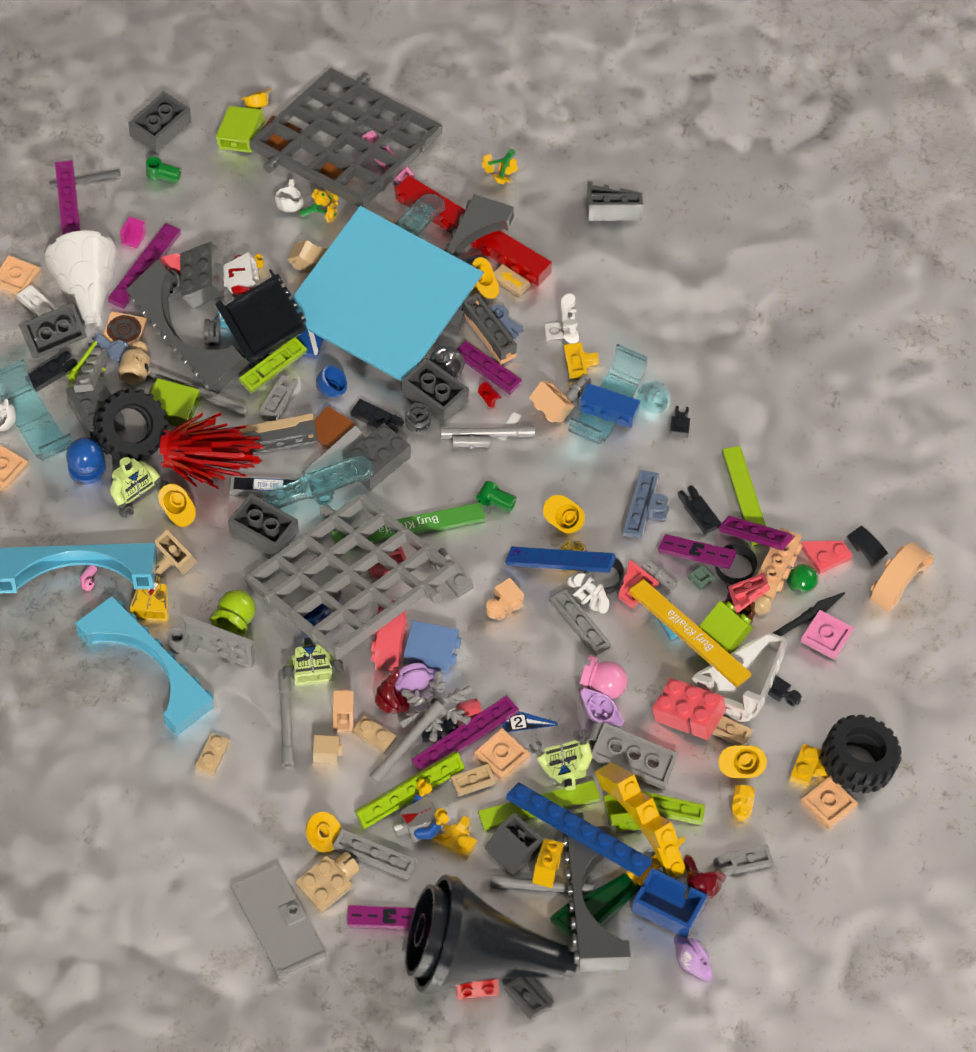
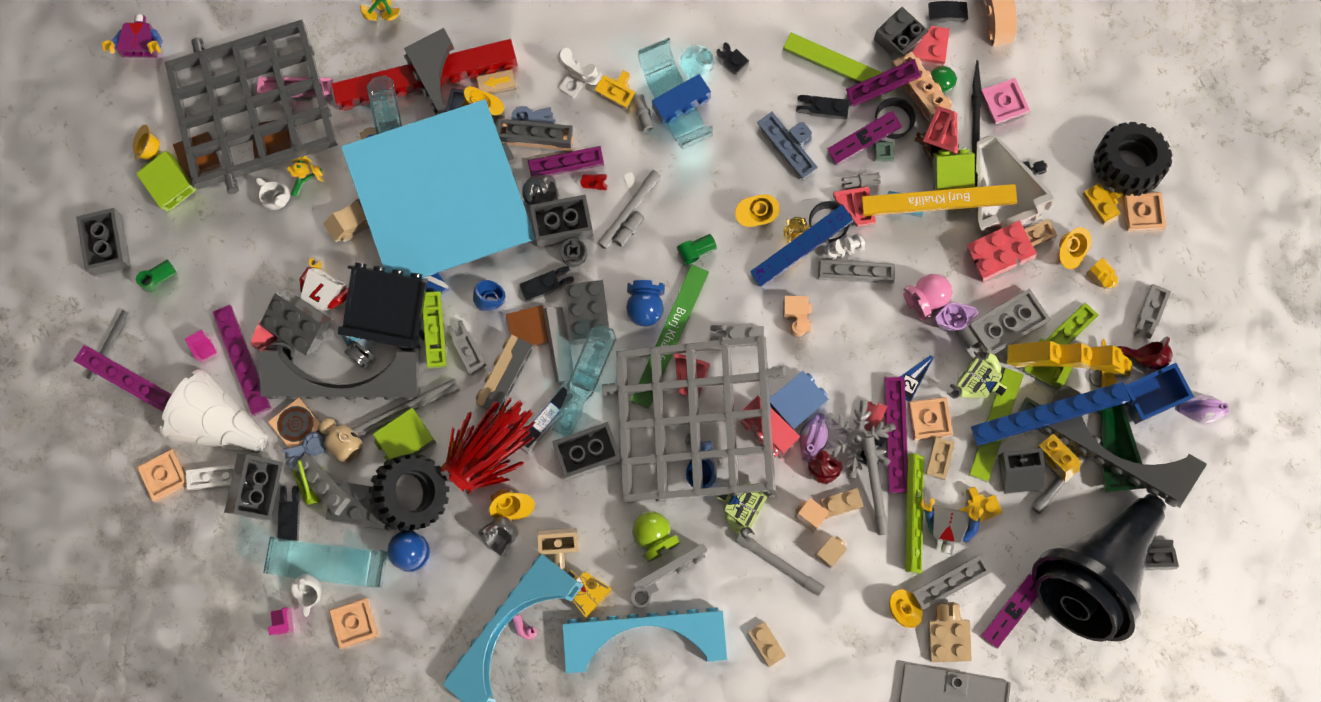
camera: 50 degrees left, 20 degrees up
yellowish green torso [110,457,170,518] -> none
light nougat brick [529,381,575,423] -> none
none -> magenta torso [102,14,163,58]
none -> flat silver hair [478,516,518,557]
none -> blue tile [626,280,665,327]
none -> dark grey slope [874,7,929,56]

